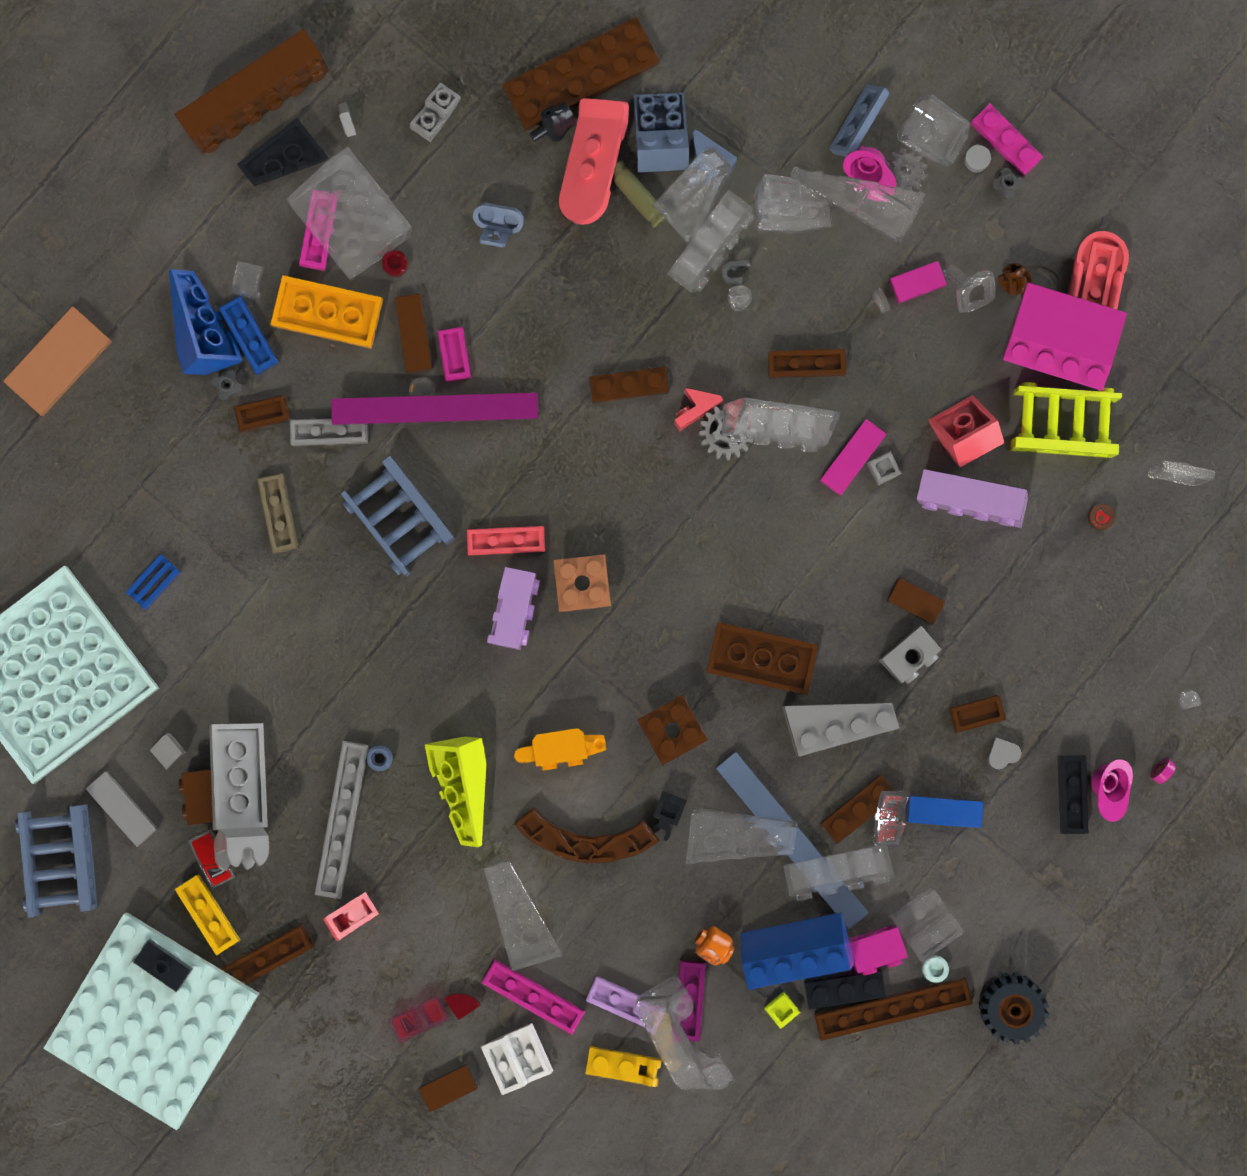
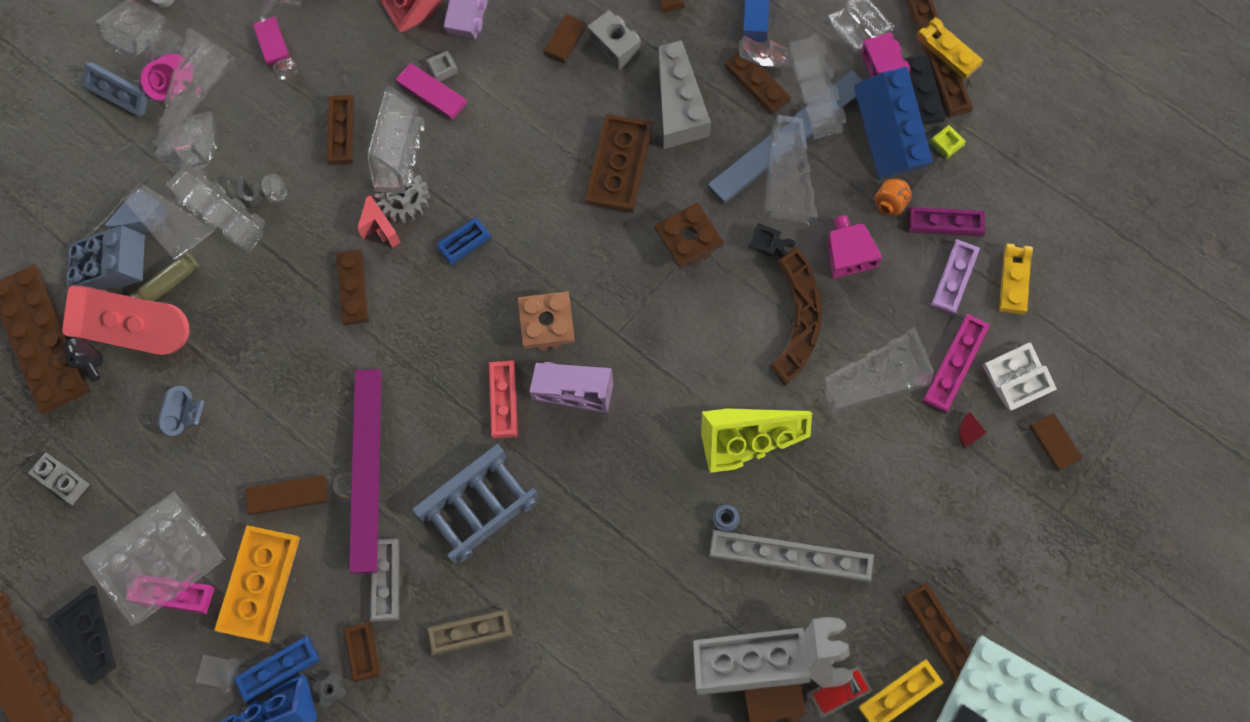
camera: 85 degrees left, 15 degrees down
coral slope [323,892,379,941] -> none
light grey tile [337,102,356,137] -> none
dark red tile [382,250,408,277] -> none
clear pink slope [388,995,449,1044] -> none
dark pink tile [437,327,471,382] -> none
light orange hinge [513,728,606,771] -> none
clear windscreen [635,975,736,1090] -> none
light aqua tile [921,955,949,983] -> none
none -> blue tile [436,217,491,266]
none -> dark pink torso [827,216,882,279]
none -> yellow plate [917,18,983,80]

